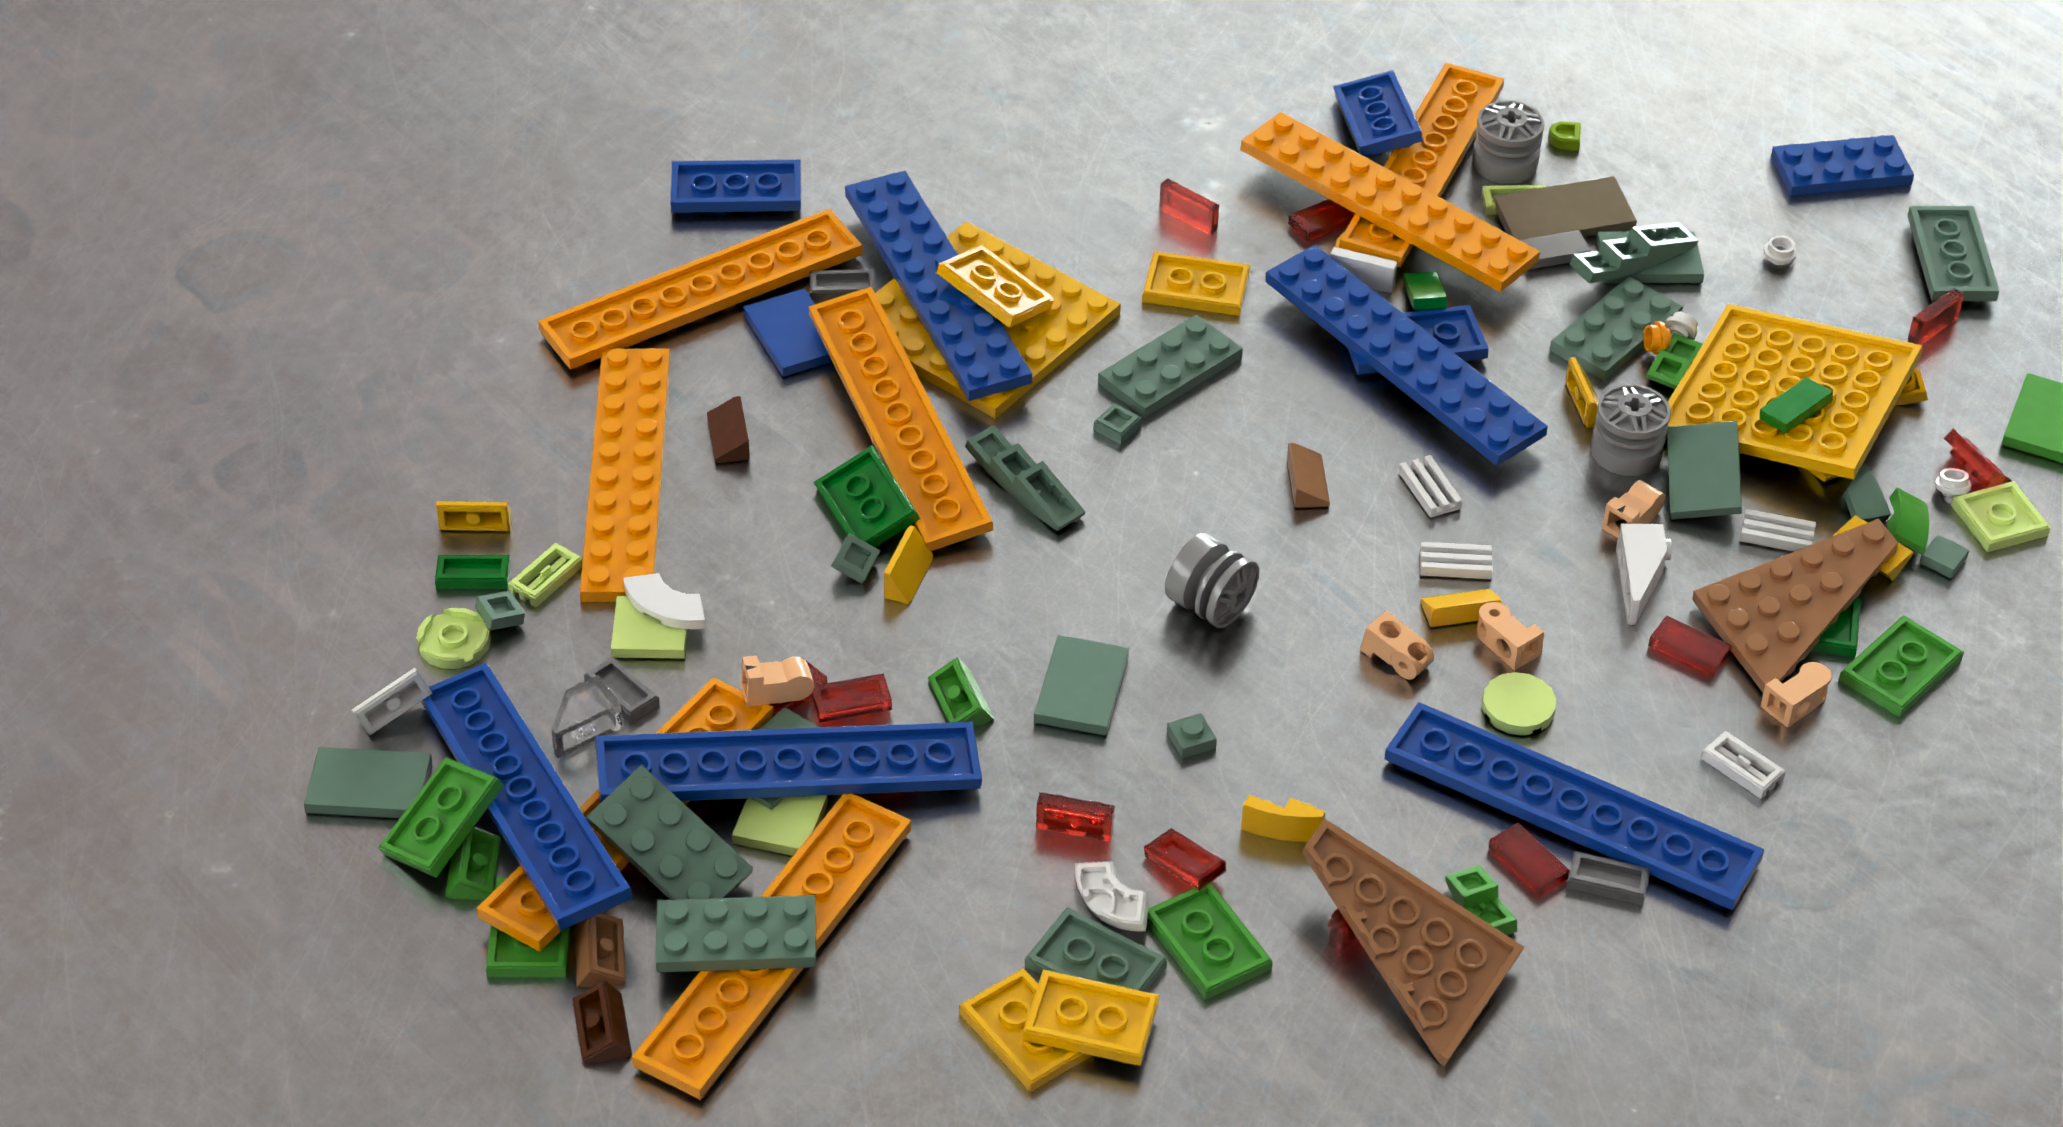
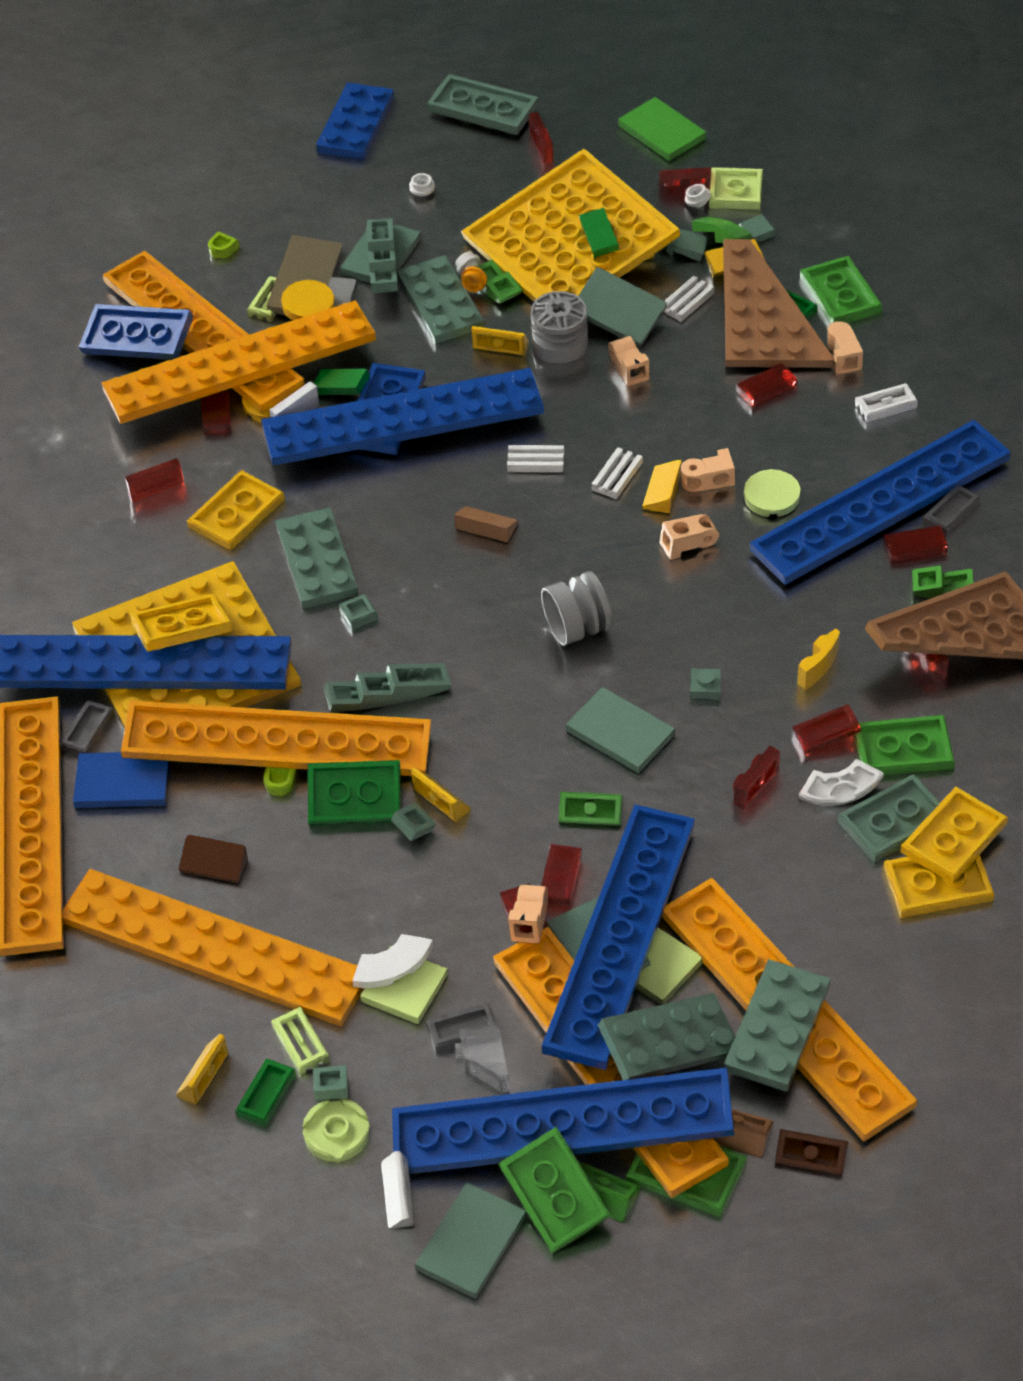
camera: 60 degrees left, 5 degrees up
light grey wheel [1472,100,1545,184] -> none
white slope [1616,524,1672,626] -> none
none -> lime tile [263,767,297,796]
none -> yellow tile [281,280,334,320]

